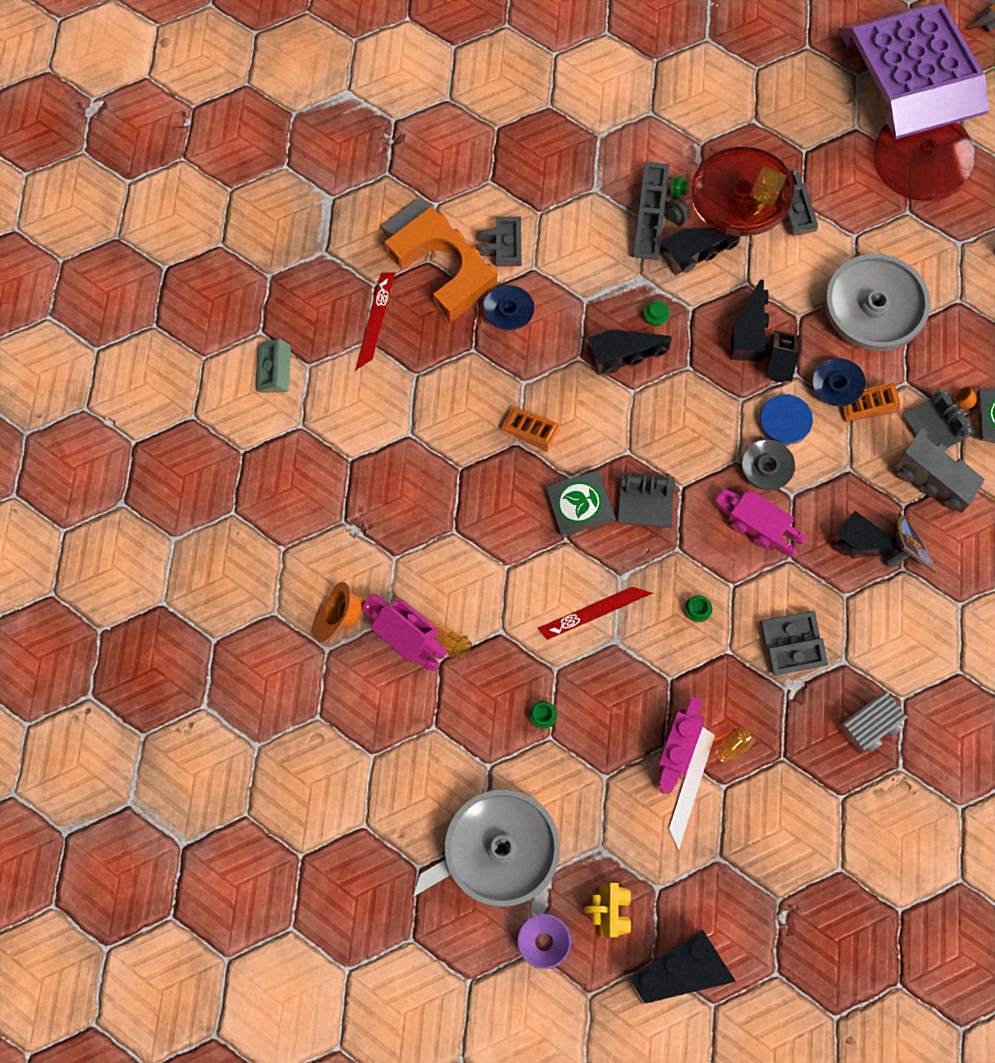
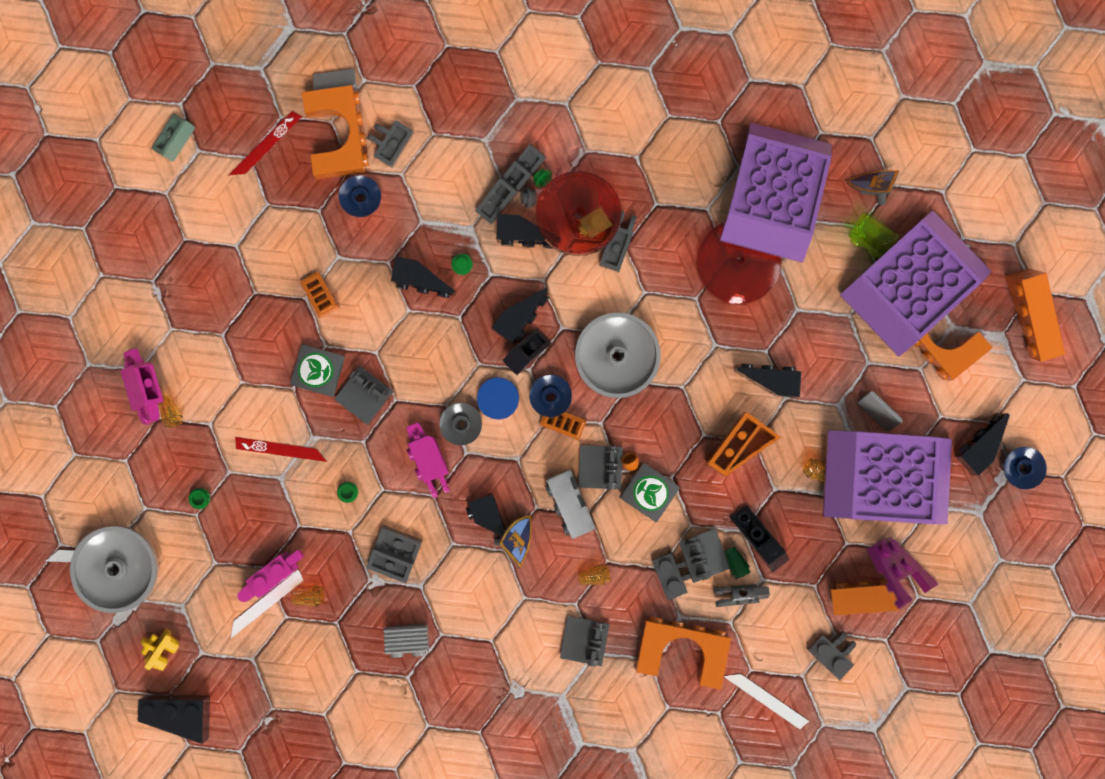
camera: 30 degrees right, 15 degrees up
orange piece [313,582,365,642] -> none
medium lavender piece [518,914,571,969] -> none

